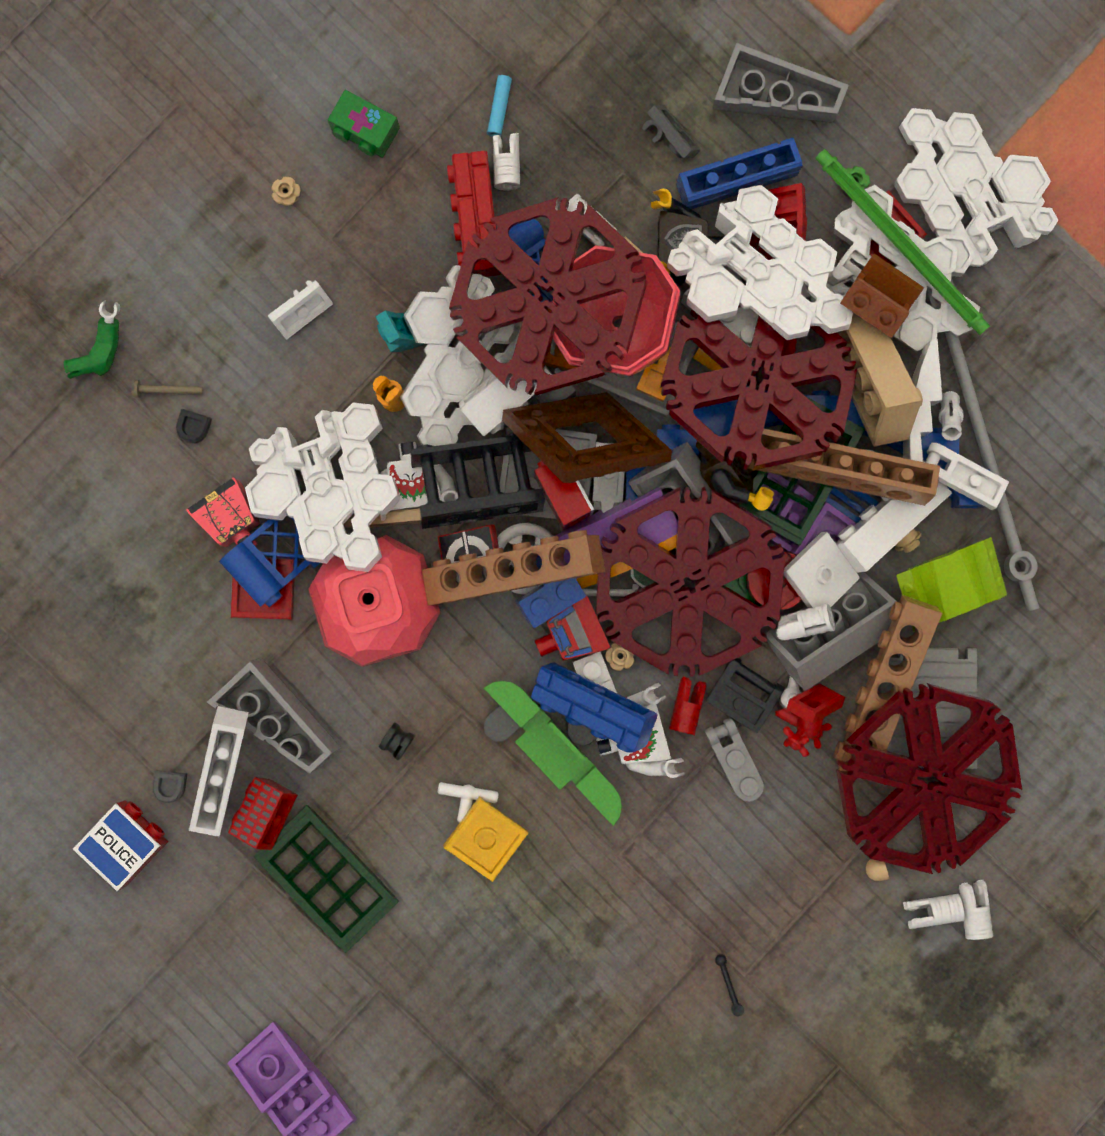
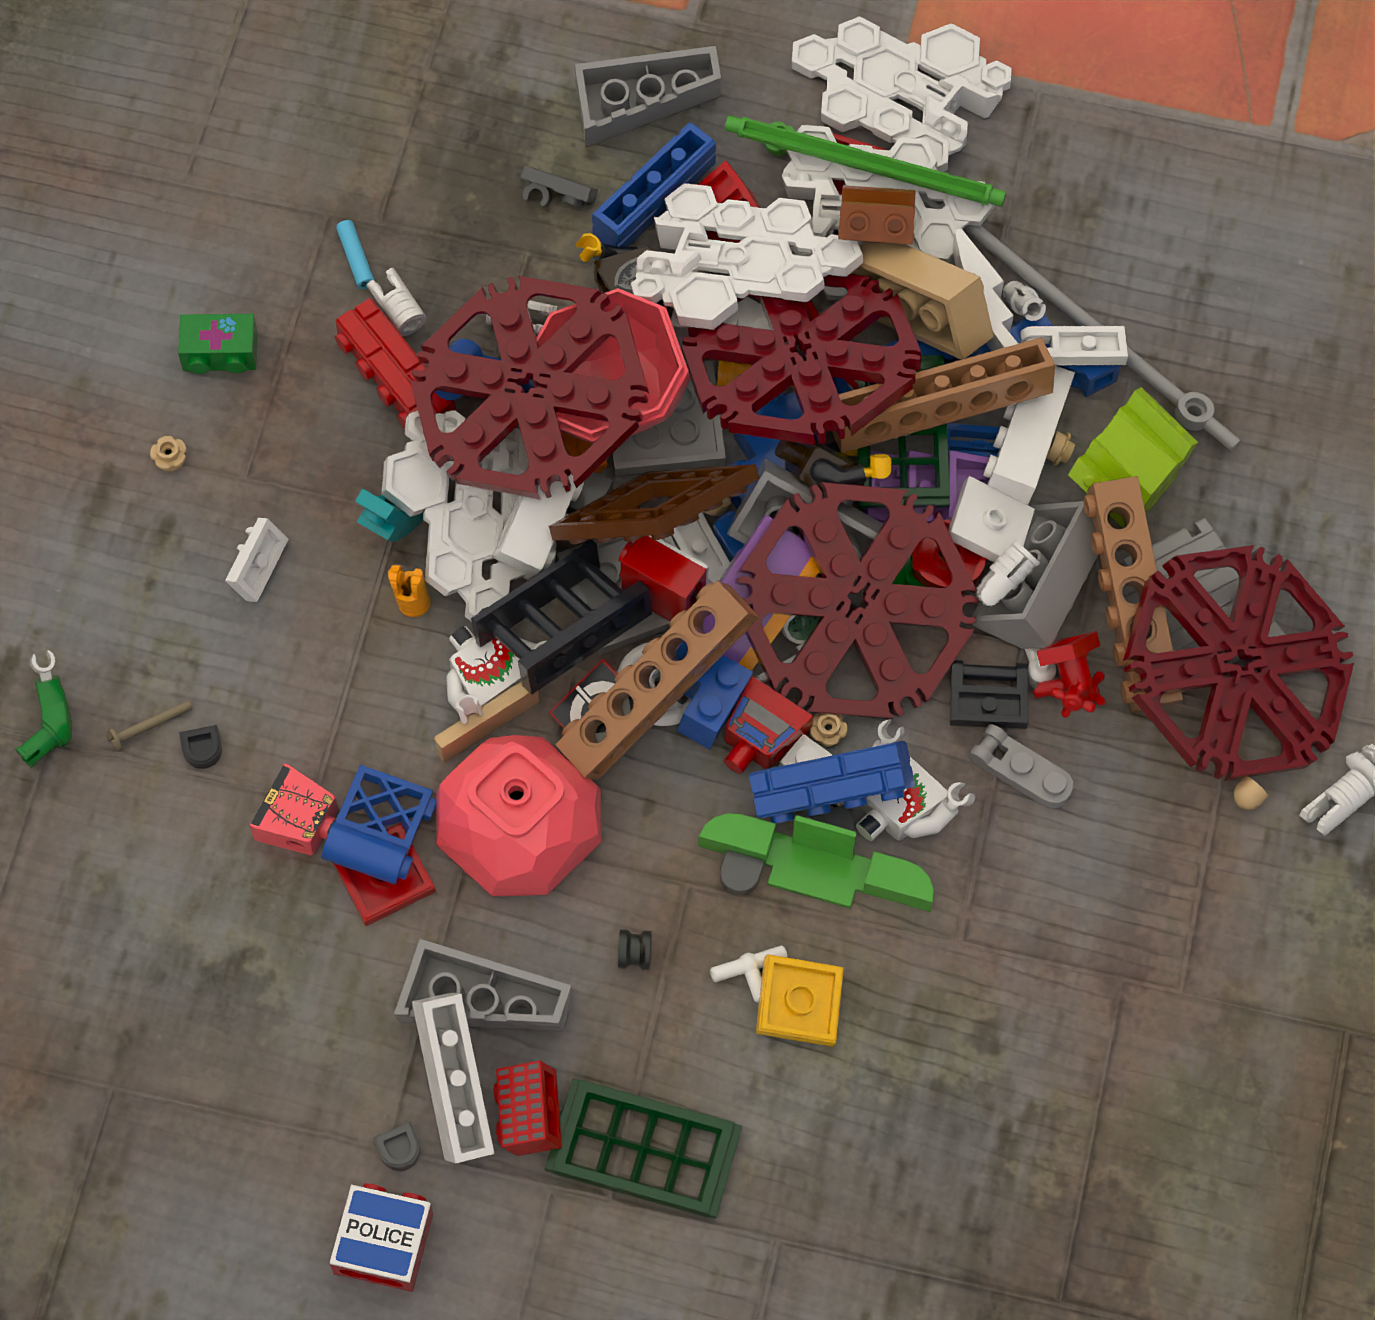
camera: 30 degrees left, 20 degrees down
white piece [245,403,400,572] -> none
light orange plate [636,347,671,402] -> none
red hinge [669,676,707,736] -> none
black hinge [715,954,744,1017] -> none

